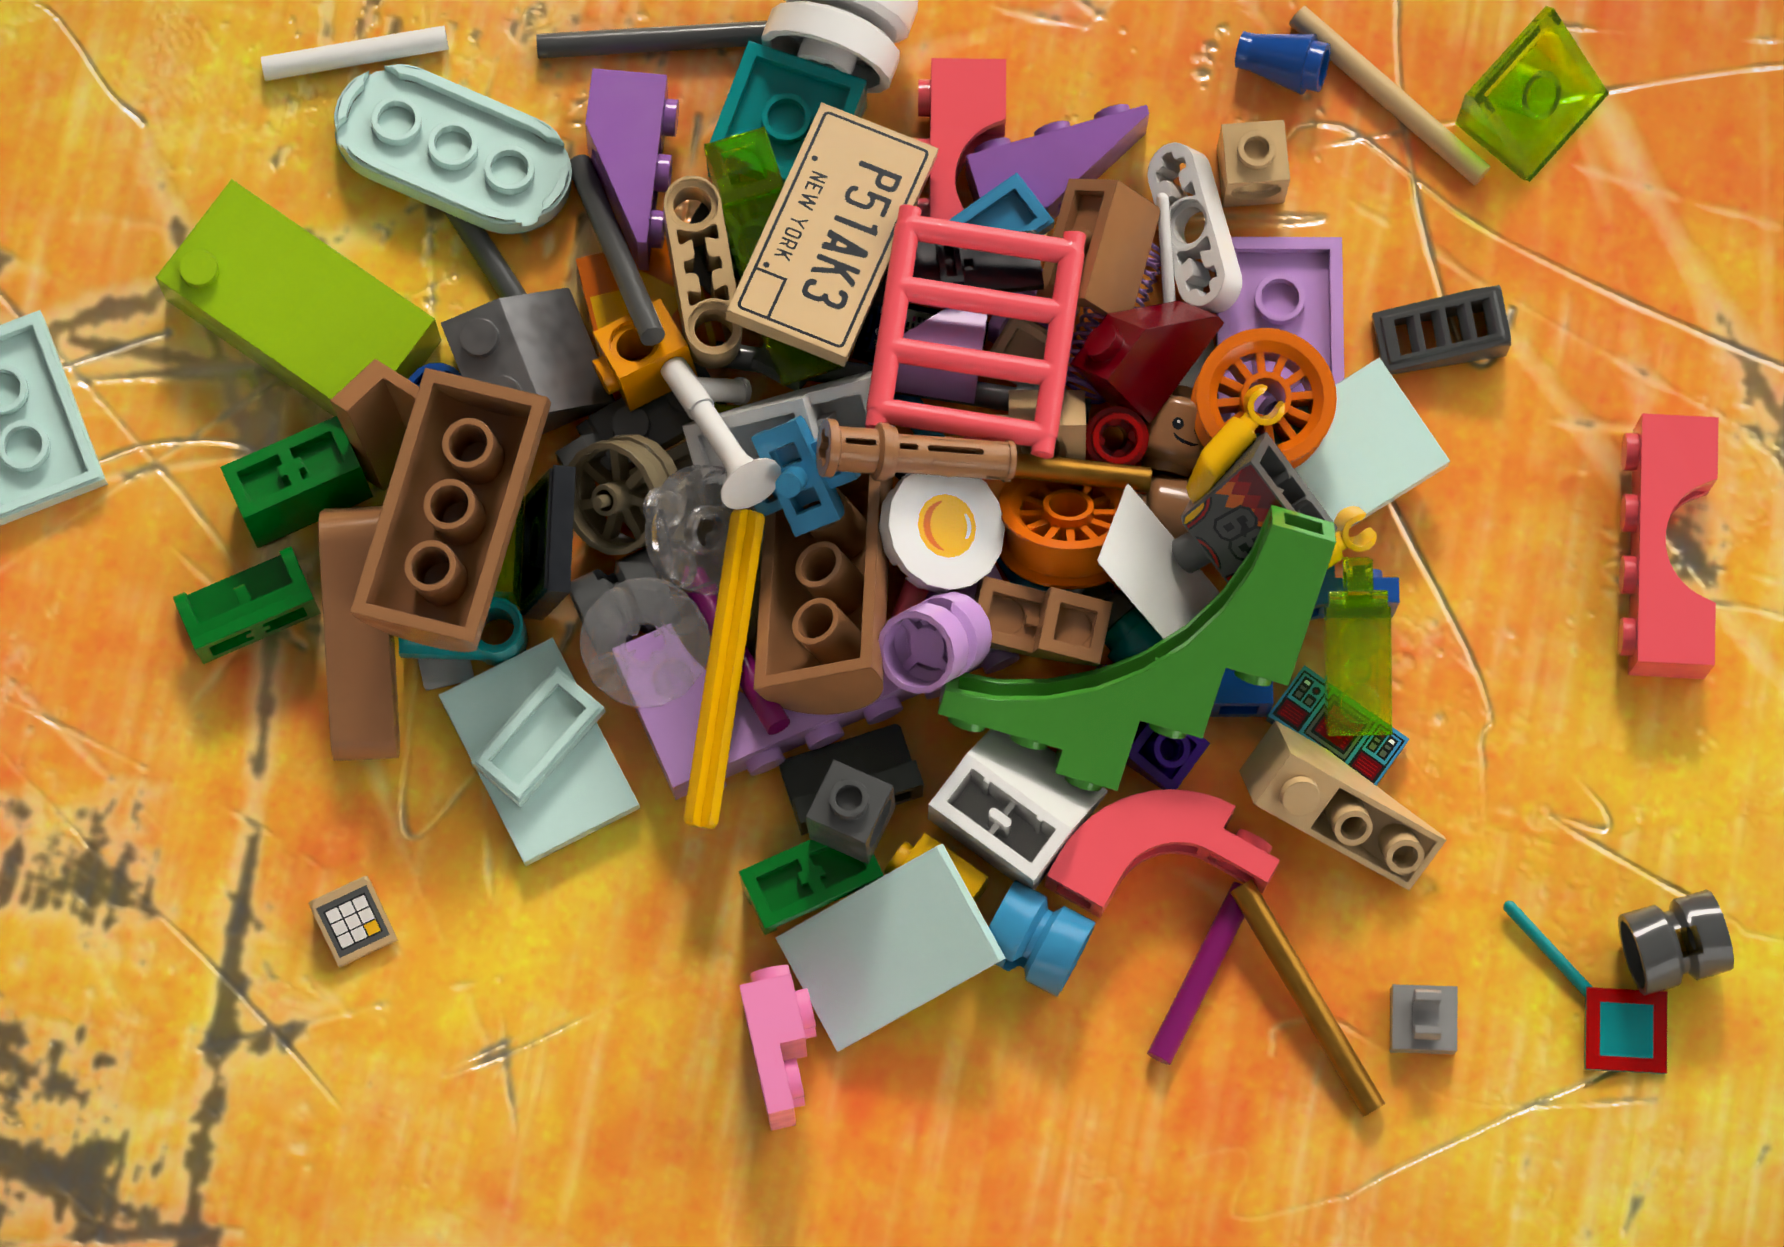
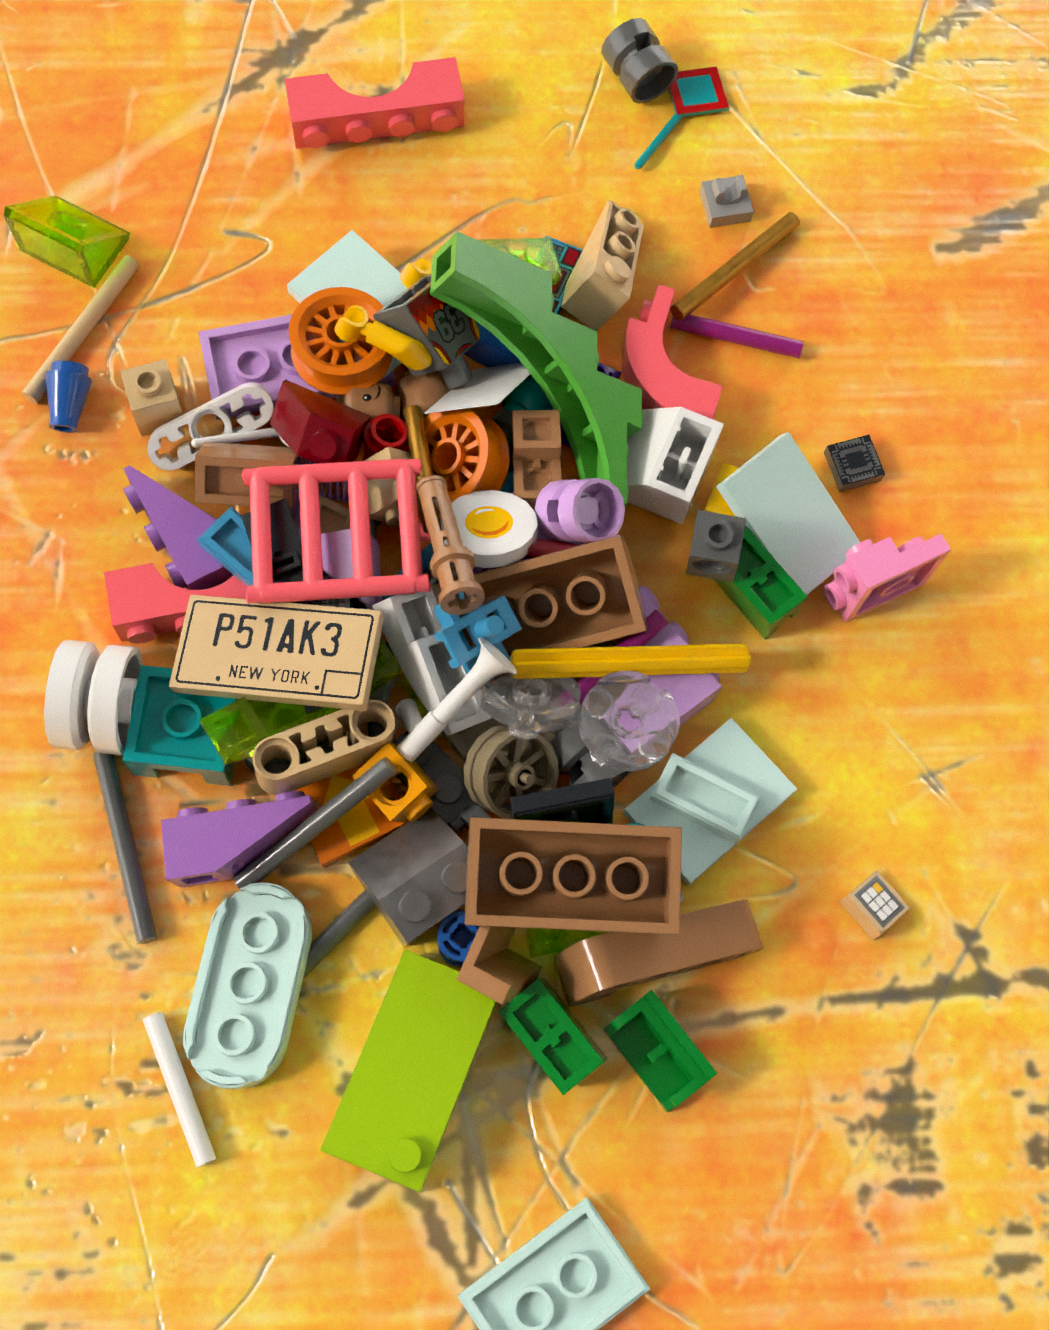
camera: 110 degrees left, 5 degrees down
pearl dark grey panel [779,724,924,835] -> none
dark azure wheel [989,880,1096,997] -> none
dark grey slope [1371,285,1511,375] -> none
none -> tile [824,435,885,492]

